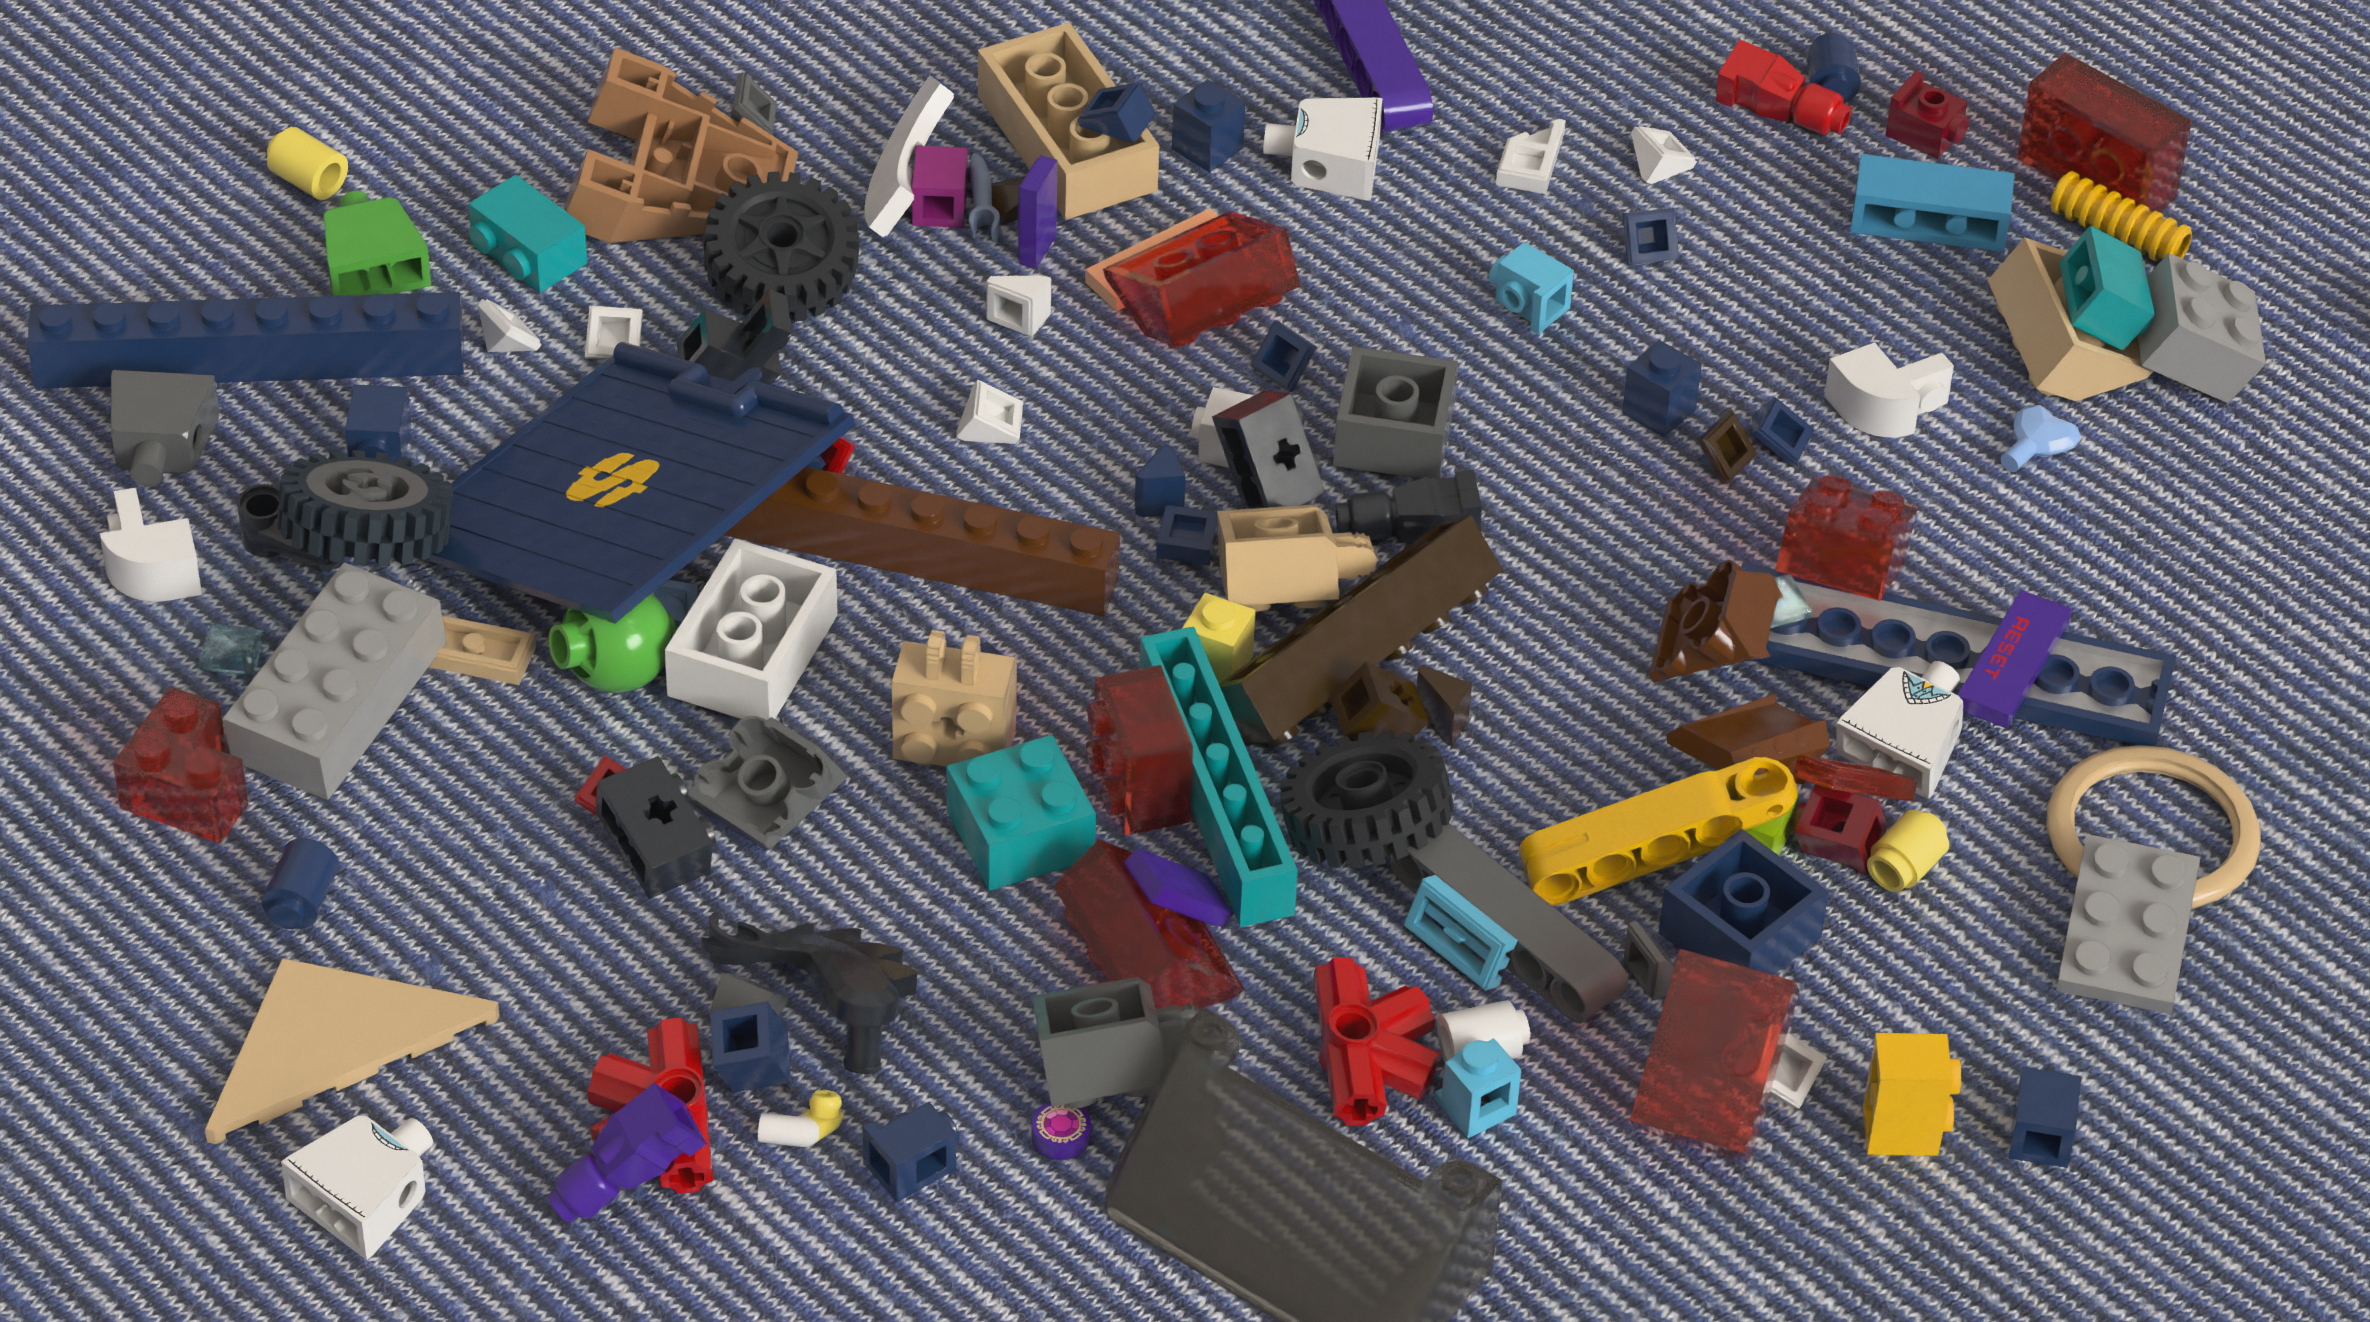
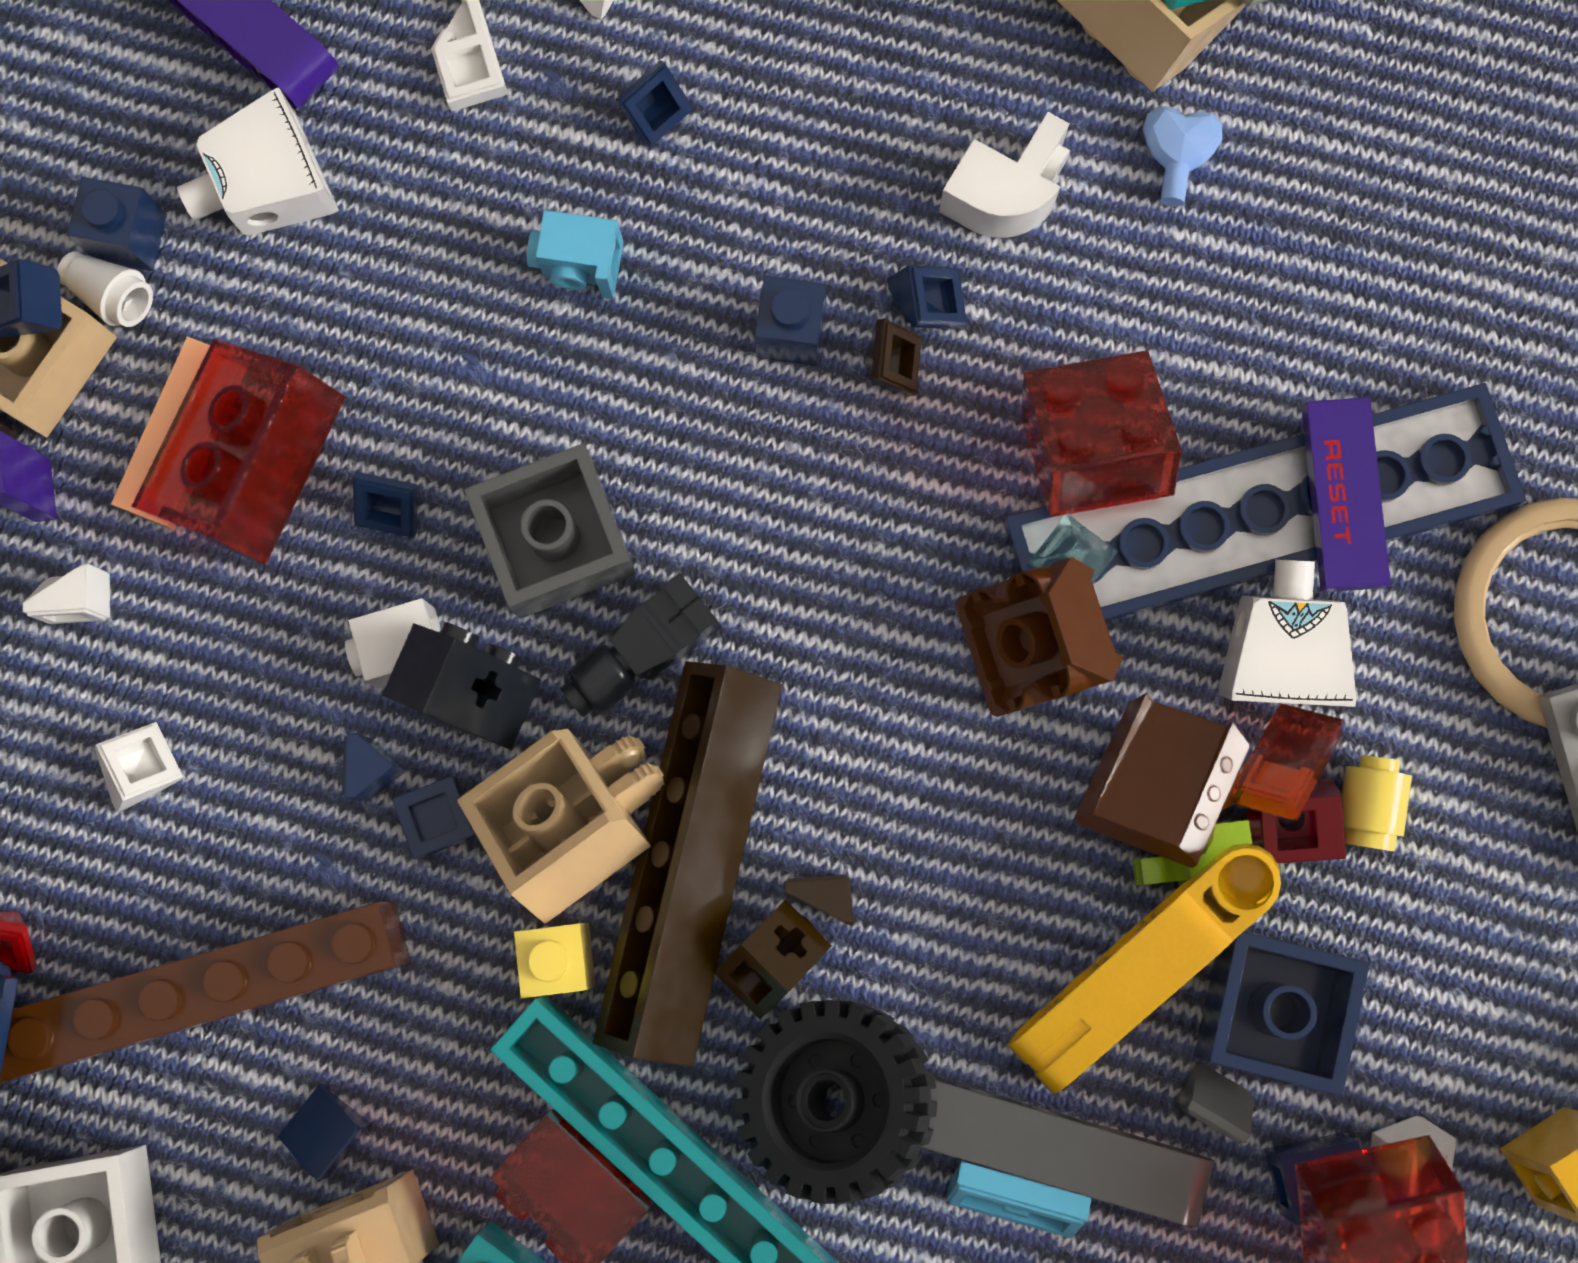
camera: 25 degrees left, 35 degrees up
none -> white cone [57,251,153,327]

